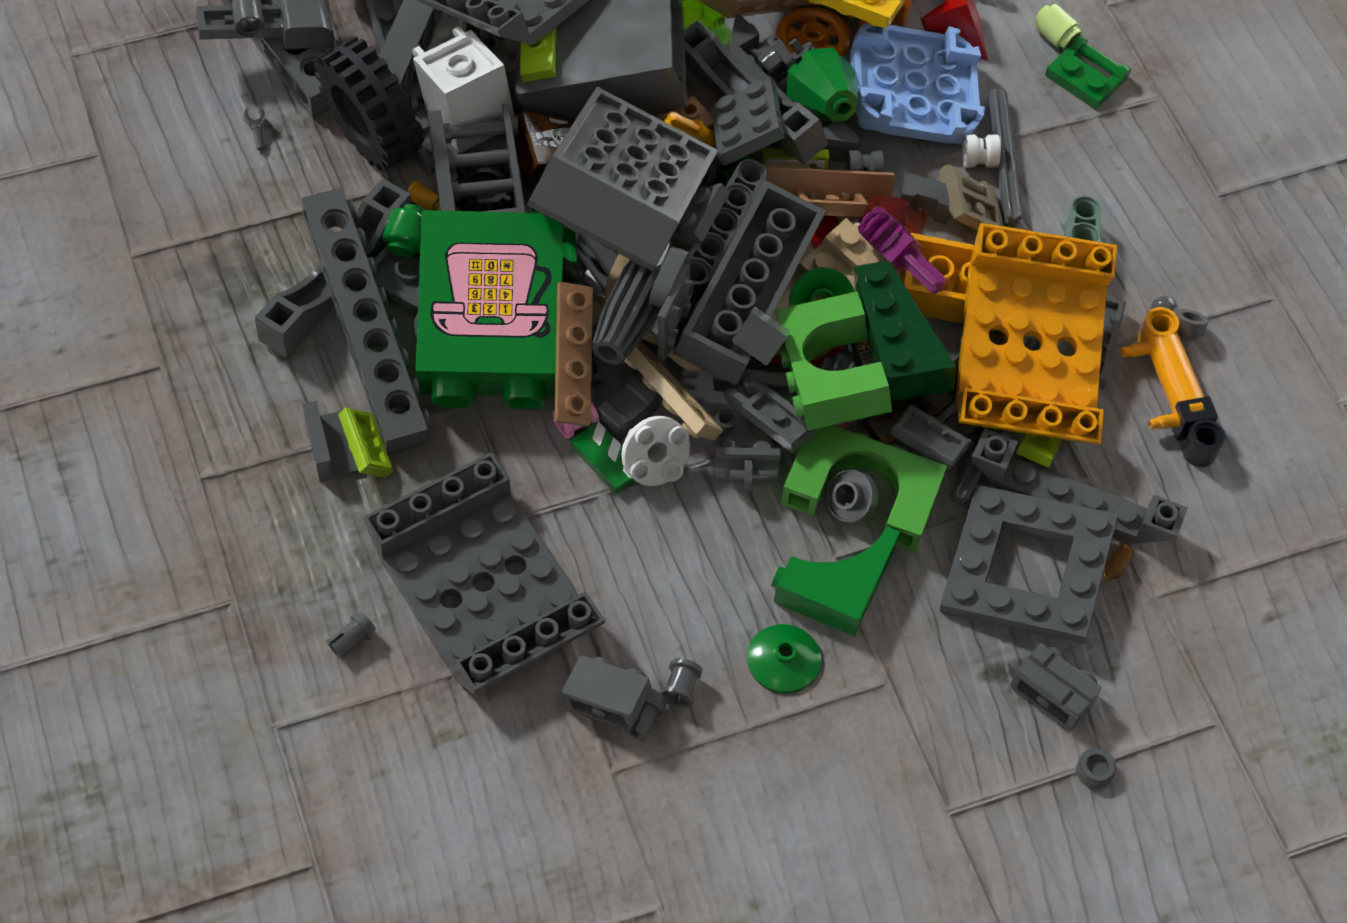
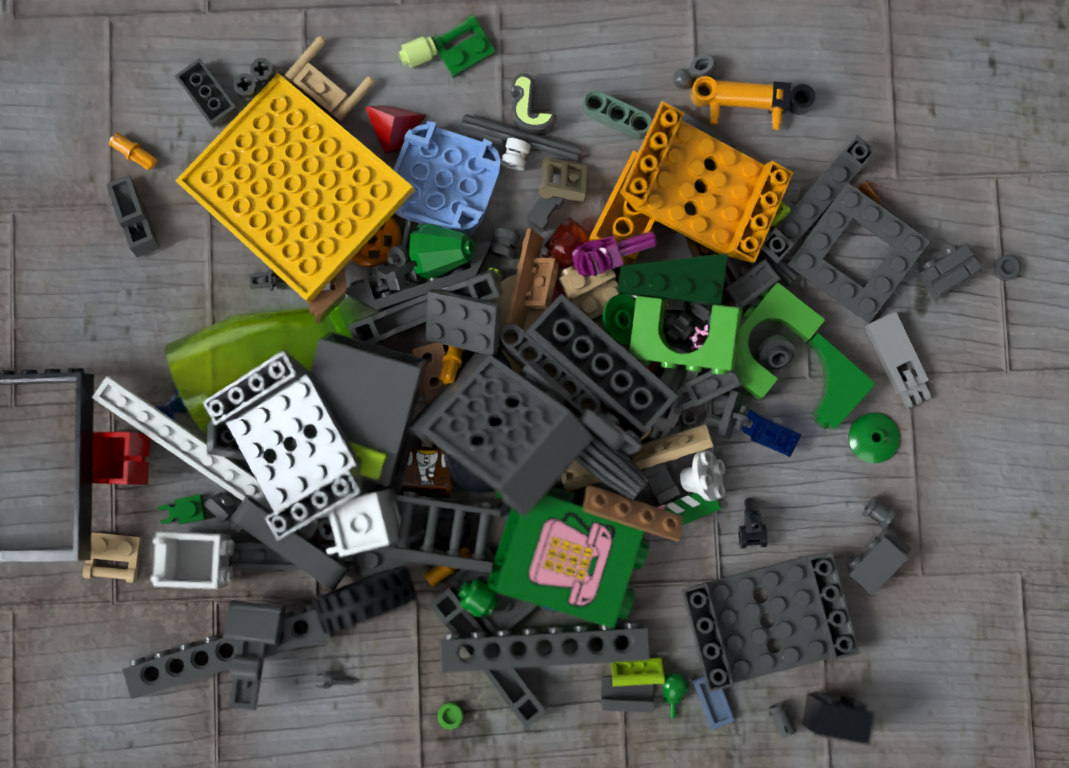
camera: 65 degrees left, 25 degrees up
dark grey panel [733,307,789,366] -> none
none -> bright green tile [437,702,464,729]
none -> dark grey animal [511,73,556,135]
none -> green piece [662,672,689,718]
none -> sand blue tile [692,676,736,730]
none -> black piece [738,498,767,549]
none -> clear blue hinge [742,409,802,457]
none -> black brick [802,691,875,745]
none -> light grey hinge [864,312,931,409]

